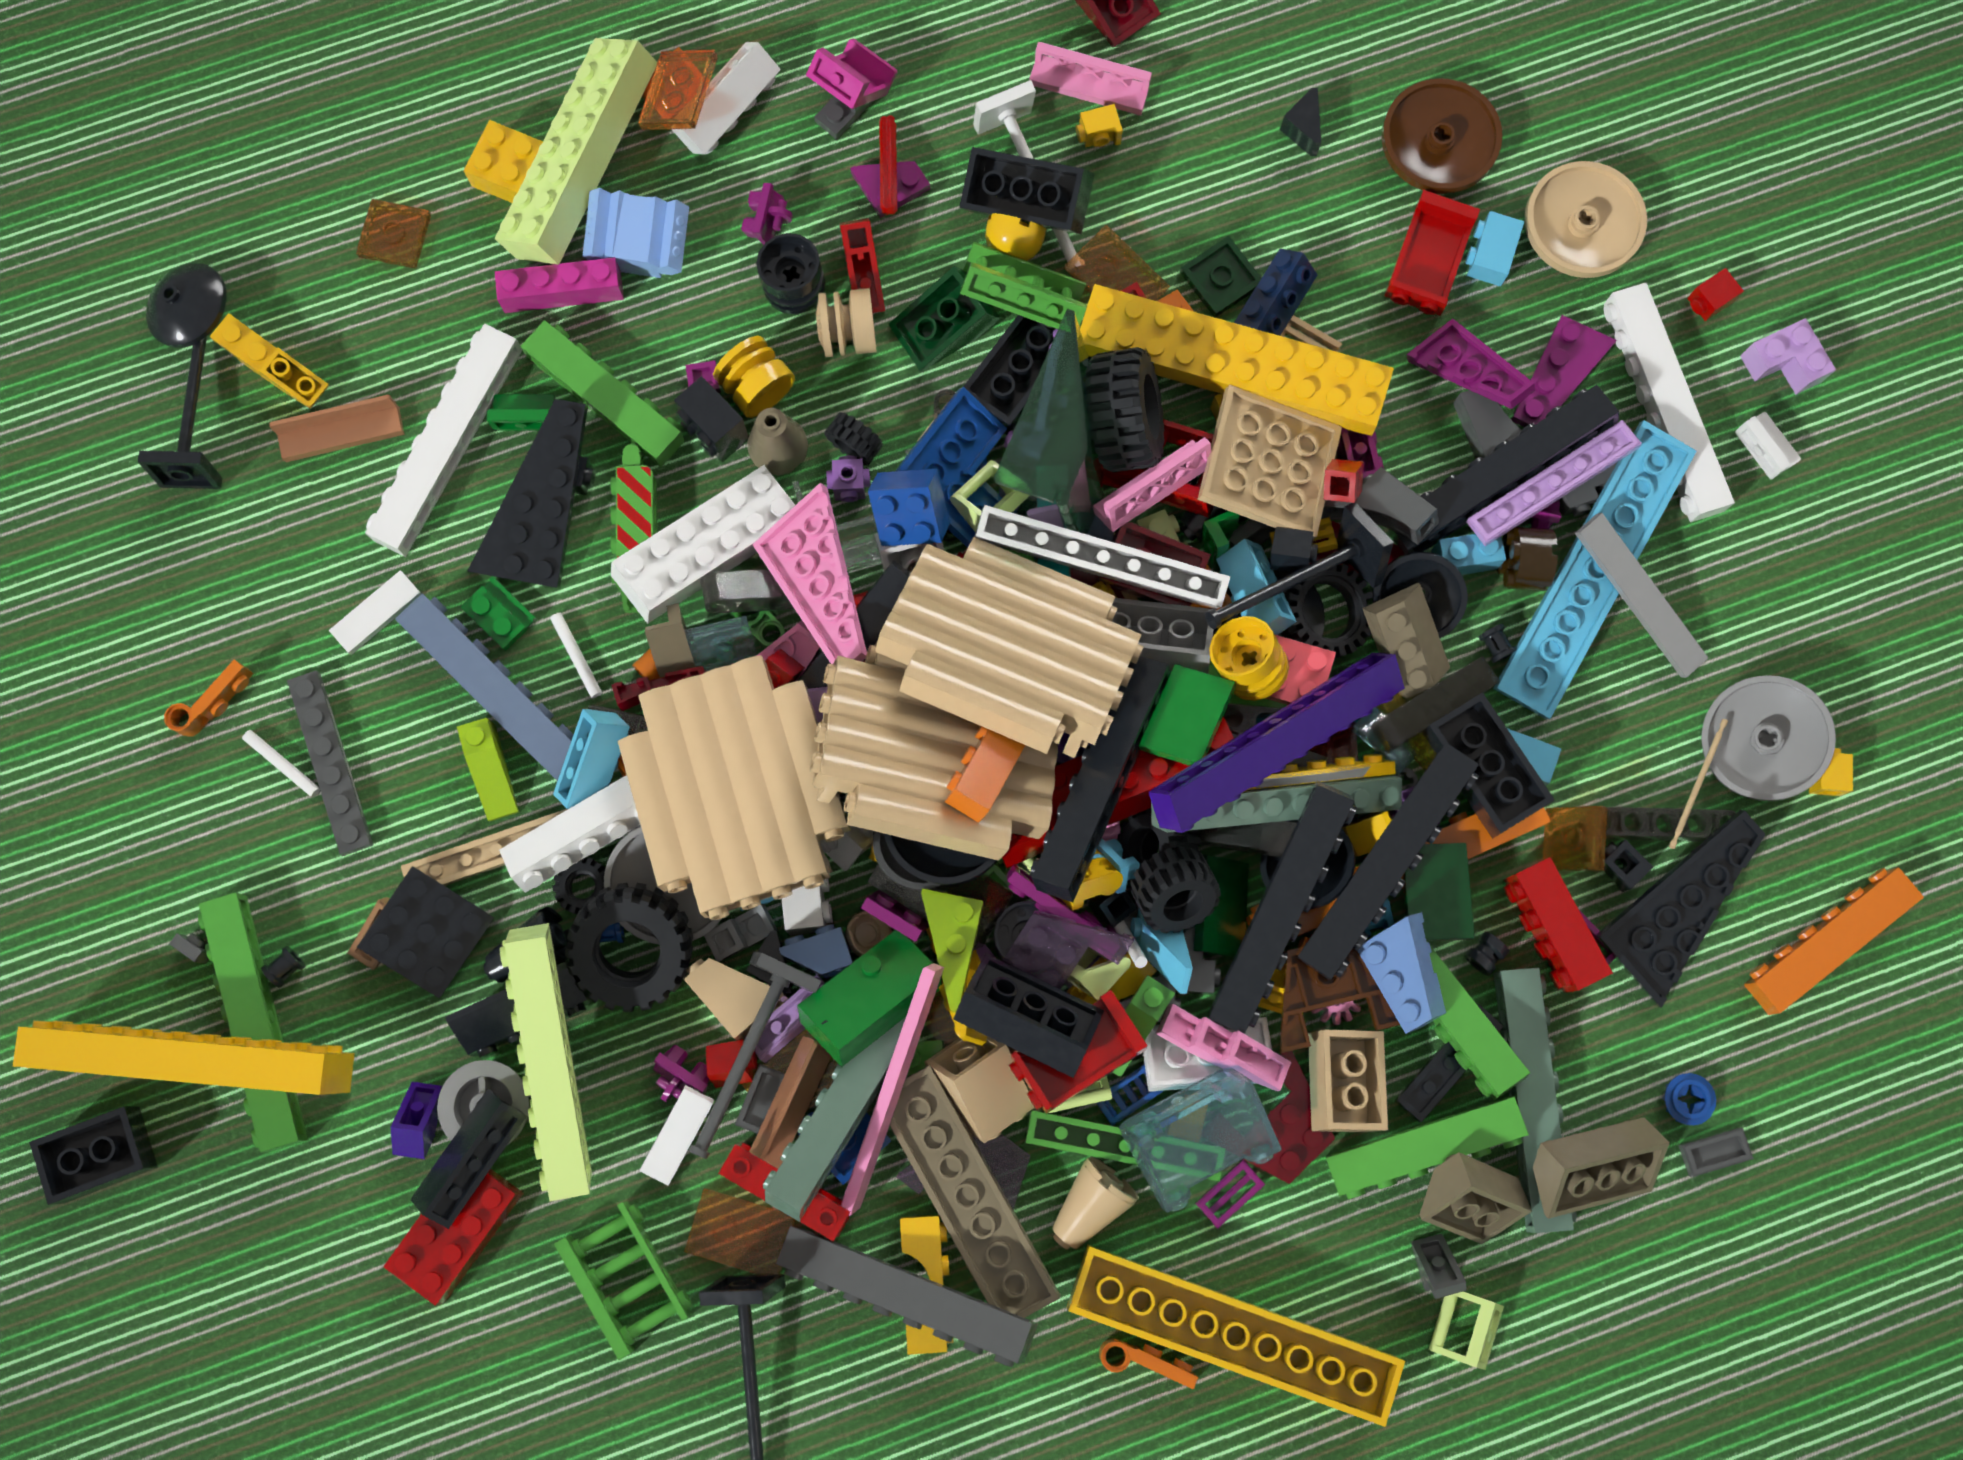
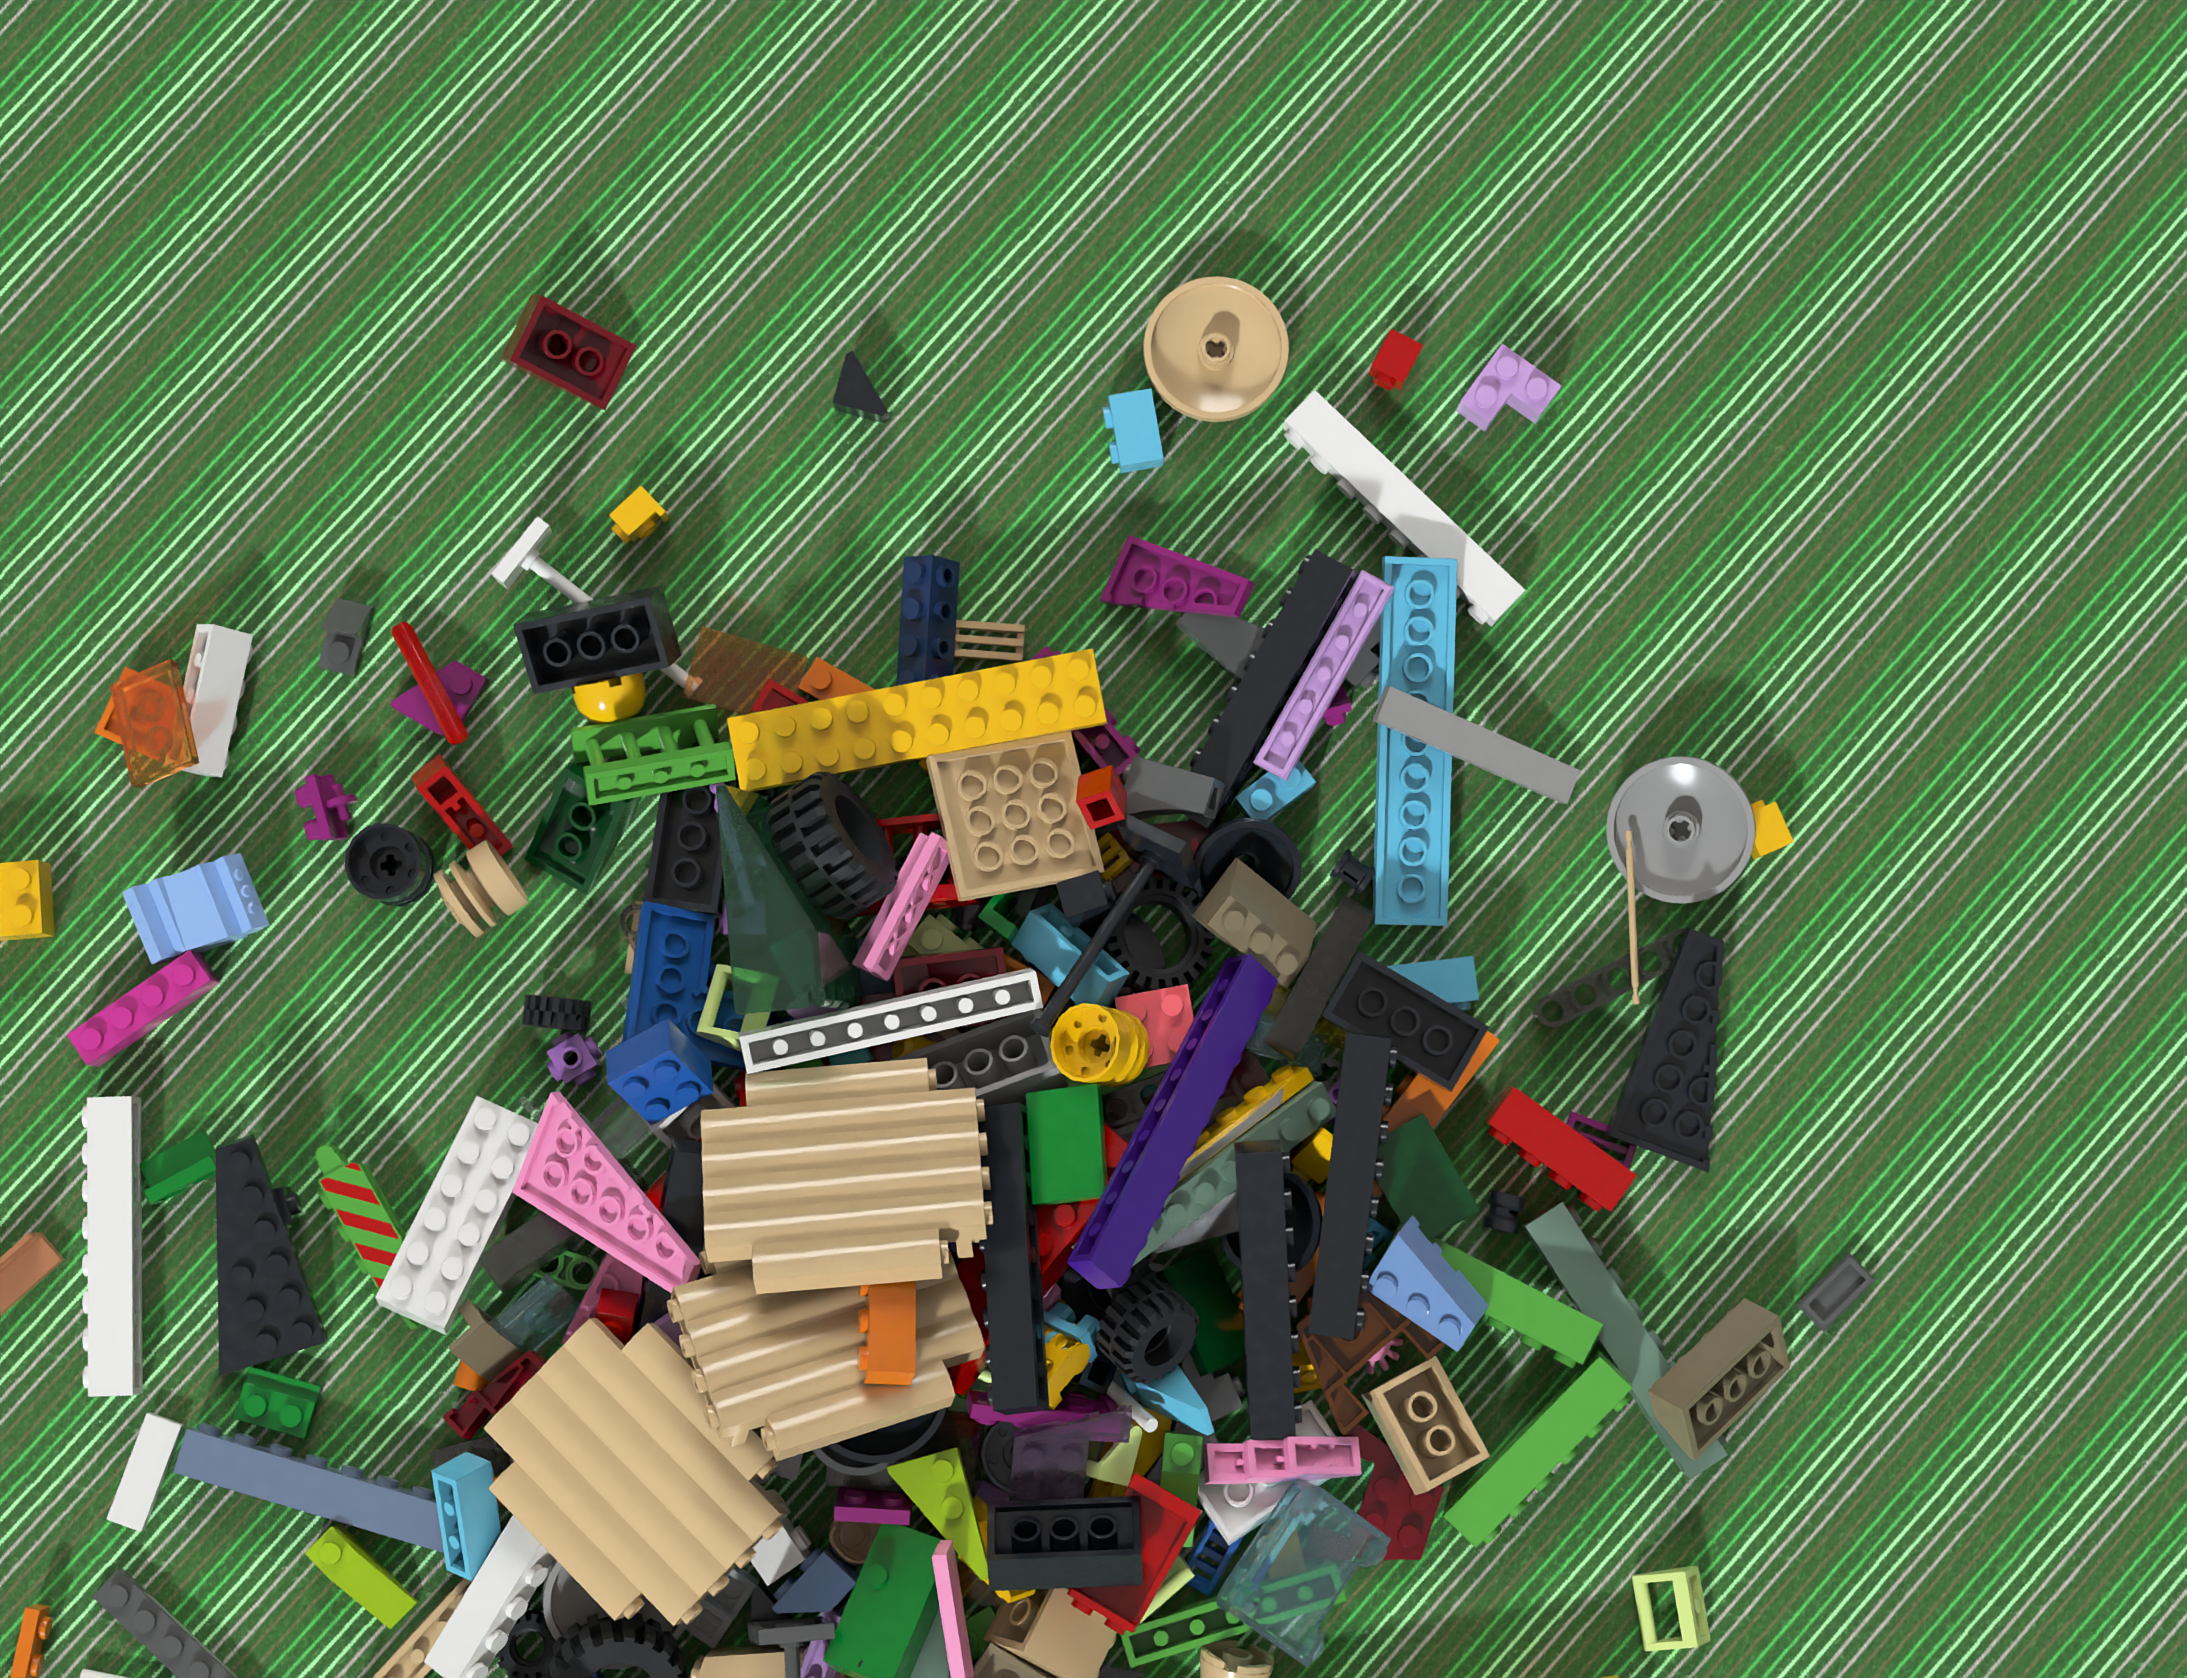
camera: 25 degrees left, 5 degrees up
yellowish green brick [495,38,658,265] -> none
bright green brick [520,320,685,468] -> none
white bar [550,613,603,698] -> none
black brick [674,376,749,463] -> none
magenta plate [685,360,721,393] -> none
yellow wheel [713,335,795,418] -> none
dark tan cone [747,408,808,476] -> none
dark pink panel [806,38,897,109] -> none
bright pink fence [1029,42,1152,116] -> none
dark green tile [1180,236,1261,318] -> none
magenta tile [1195,1160,1265,1228] -> none
reddish brown dish [1381,78,1502,194] -> none
red panel [1384,190,1480,316] -> none
black plate [1394,1004,1504,1122] -> none
dark grey slope [1411,1233,1467,1299] -> none
dark tan slope [1420,1152,1532,1244] -> none
dark brown brick [1497,527,1558,591] -> none
magenta wing [1511,315,1617,427] -> none
clear orange tile [1543,806,1607,871] -> none
black brick [1597,840,1653,892] -> none
blue gear [1662,1073,1716,1125] -> none
white panel [1735,412,1801,480] -> none
orange brick [1744,867,1924,1015] -> none

